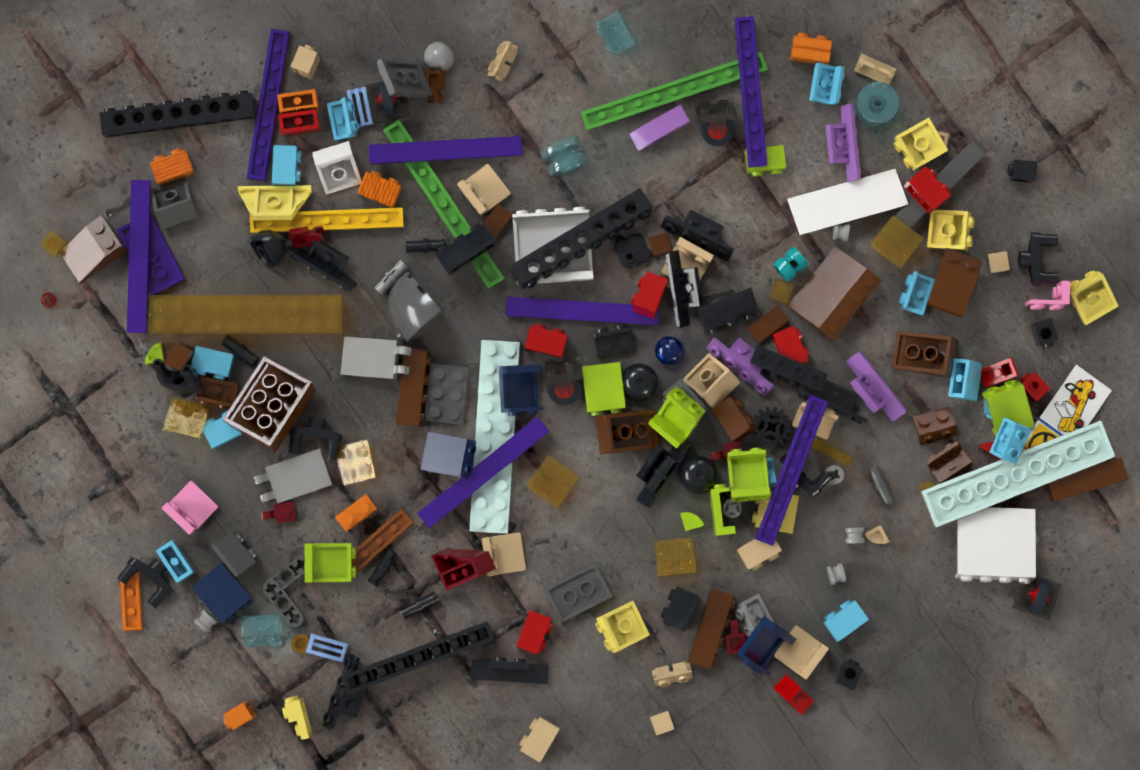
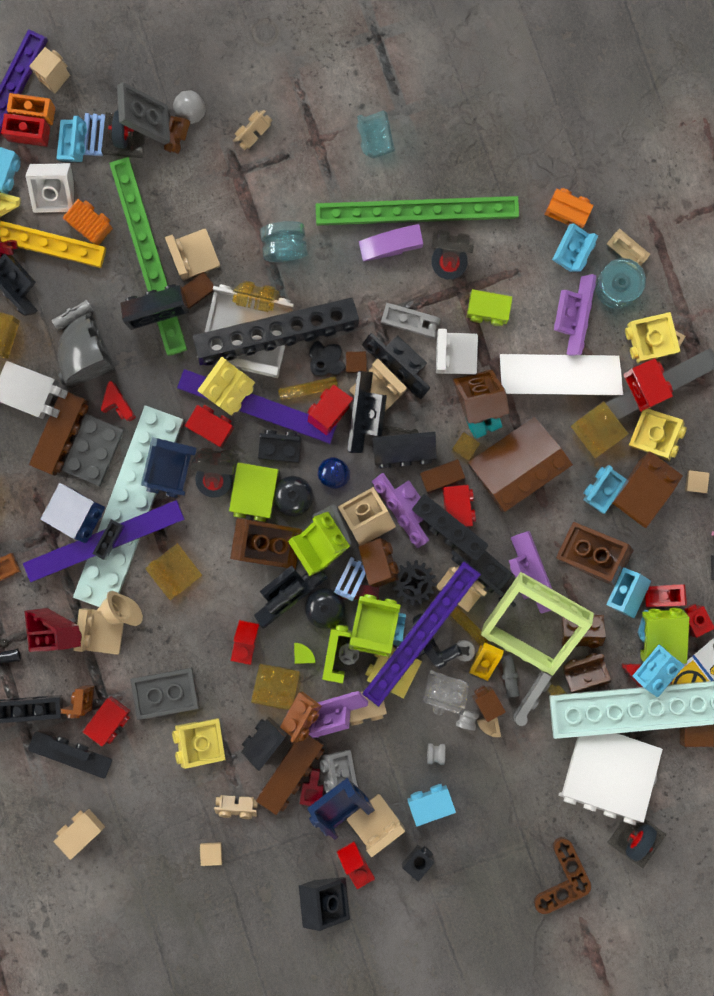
camera: 15 degrees right, 0 degrees up
dark purple tile [368,136,522,165] -> none
black pin [406,238,445,254] -> none
dark purple tile [734,16,767,168] -> none
light grey wheel [832,222,850,242] -> none
none -> dark orange bracket [61,685,94,718]
none -> black piece [92,519,125,560]
none -> tan piece [97,591,143,626]
none -> red slope [101,381,136,422]
none -> light yellow plate [197,357,255,416]
none -> red slope [231,620,259,665]
none -> clear yellow hinge [232,281,280,312]
none -> clear yellow axle [278,377,338,400]
none -> dark orange bracket [280,692,322,743]
none -> medium lavender bracket [287,691,368,738]
none -> black slope [299,877,350,931]
none -> light blue tile [334,557,366,601]
none -> light grey plate [381,302,441,339]
none -> clear plate [422,670,469,715]
none -> white bracket [436,329,478,375]
none -> reddish brown slope [453,370,509,424]
none -> yellow slope [469,643,504,681]
none -> reddish brown brick [471,685,506,722]
none -> yellowish green window [481,572,594,676]
none -> light grey plate [513,671,551,726]
none -> reddish brown beam [534,837,591,914]

